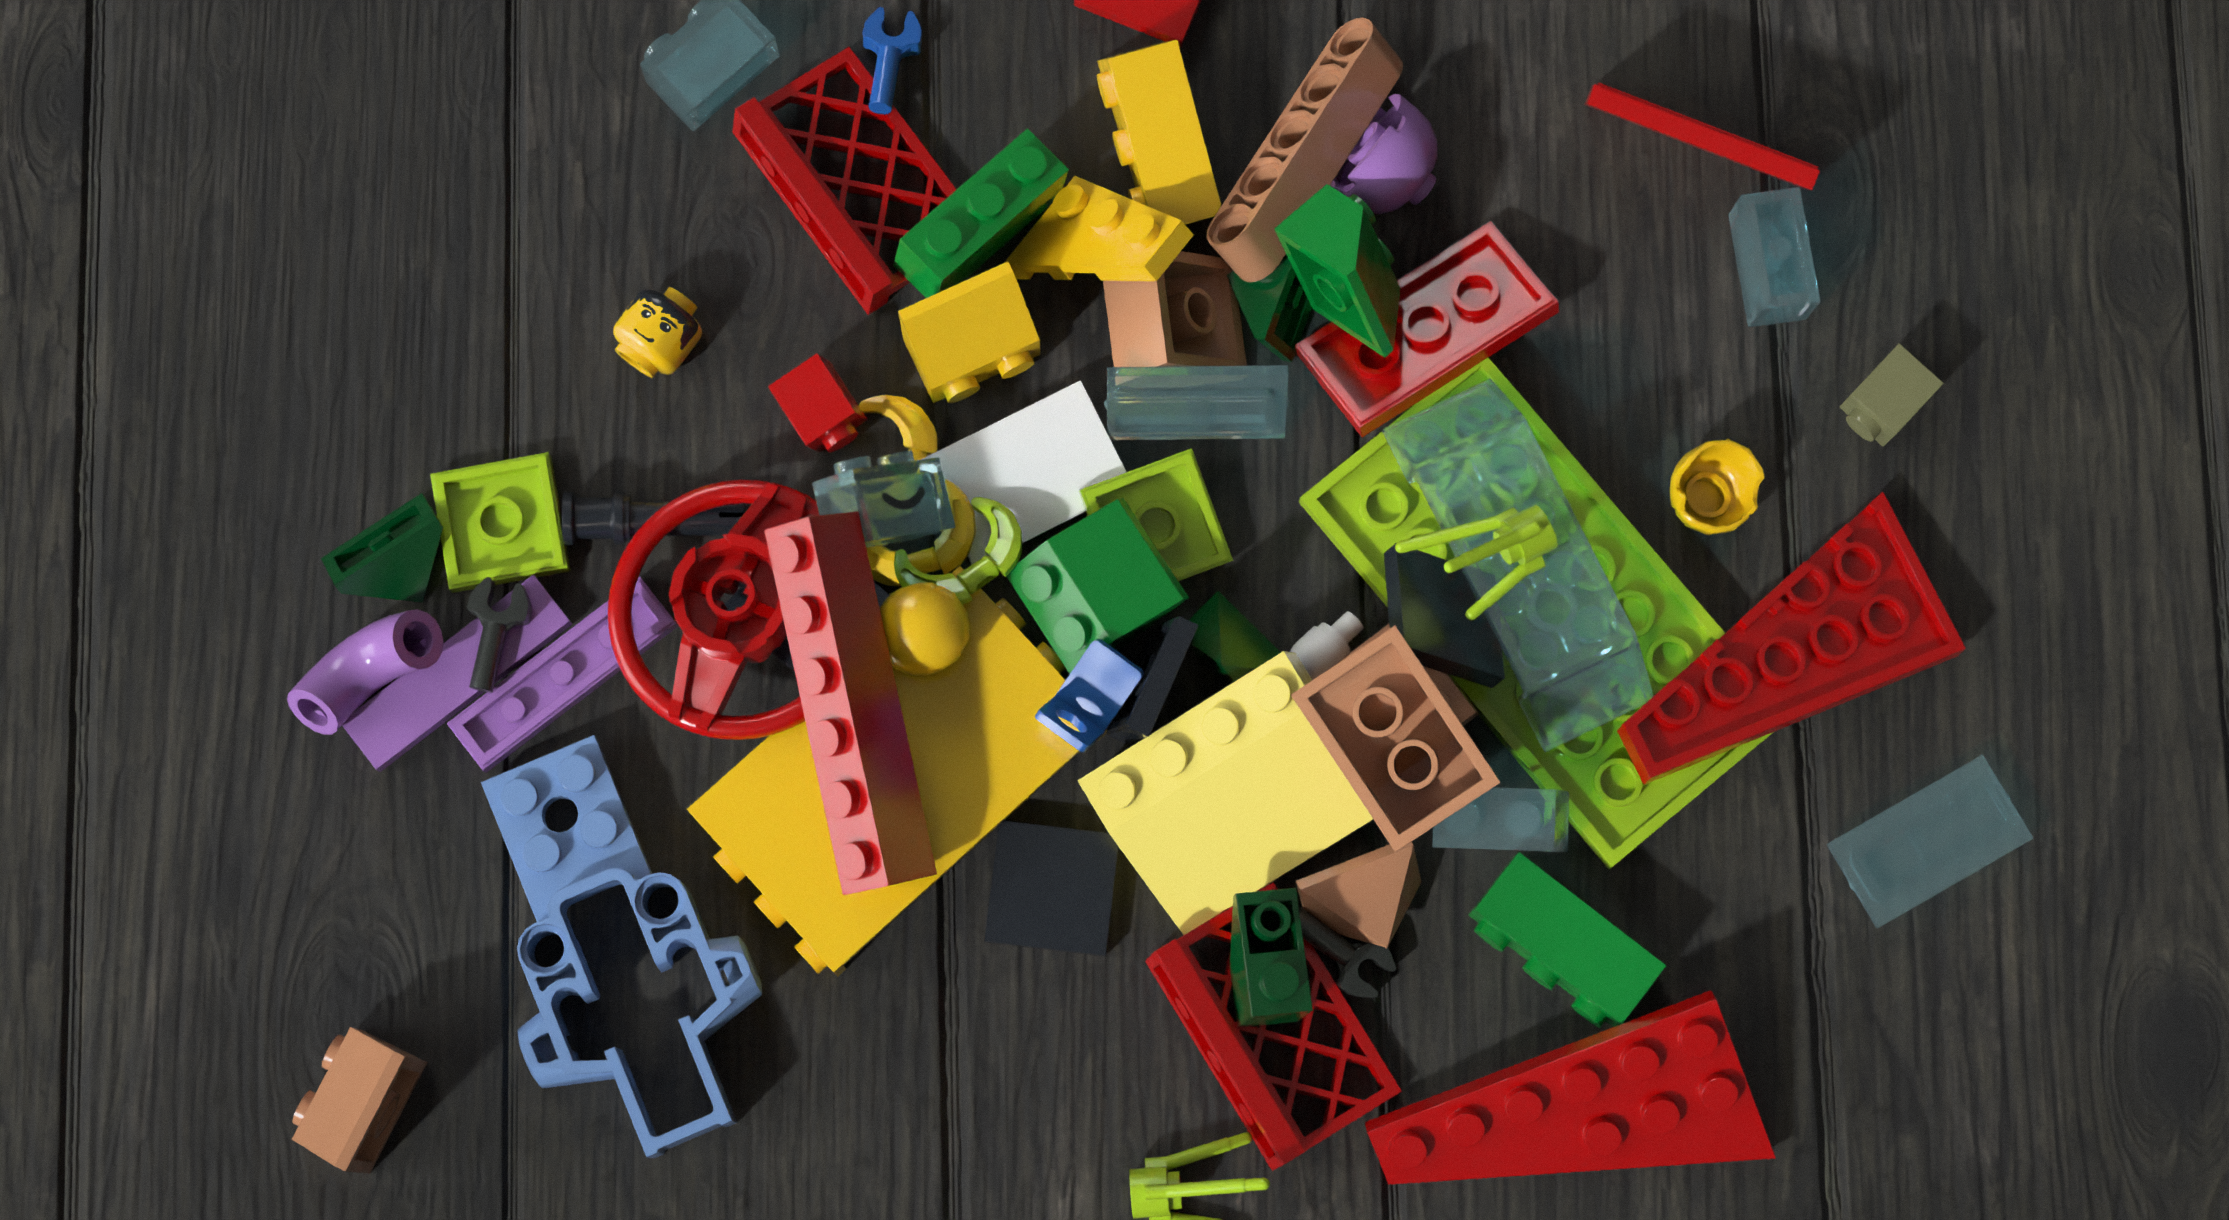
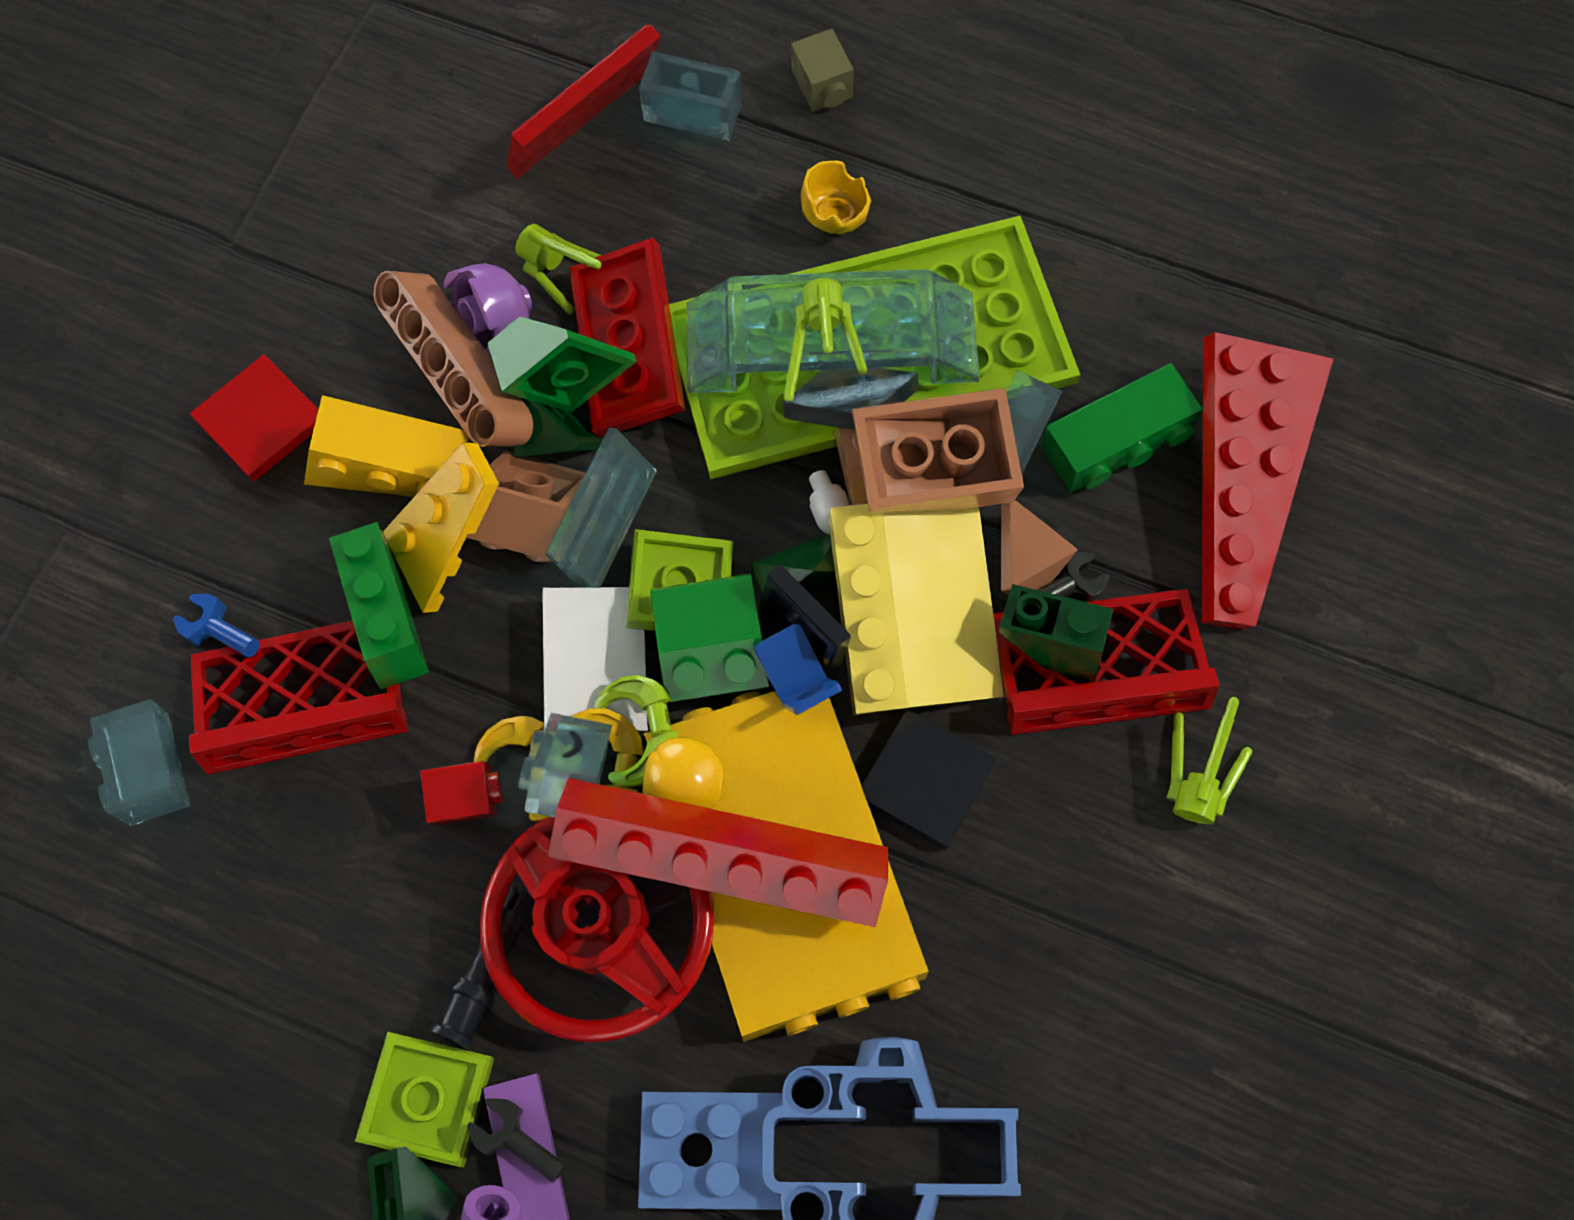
camera: 60 degrees left, 10 degrees down
medium lavender tile [447,577,678,773] -> none
yellow head [613,287,702,378] -> none
yellow slope [898,261,1040,403] -> none
red wing [1617,492,1966,785] -> none
clear light blue piece [1826,755,2033,928] -> none
none -> lime plant [515,224,601,315]

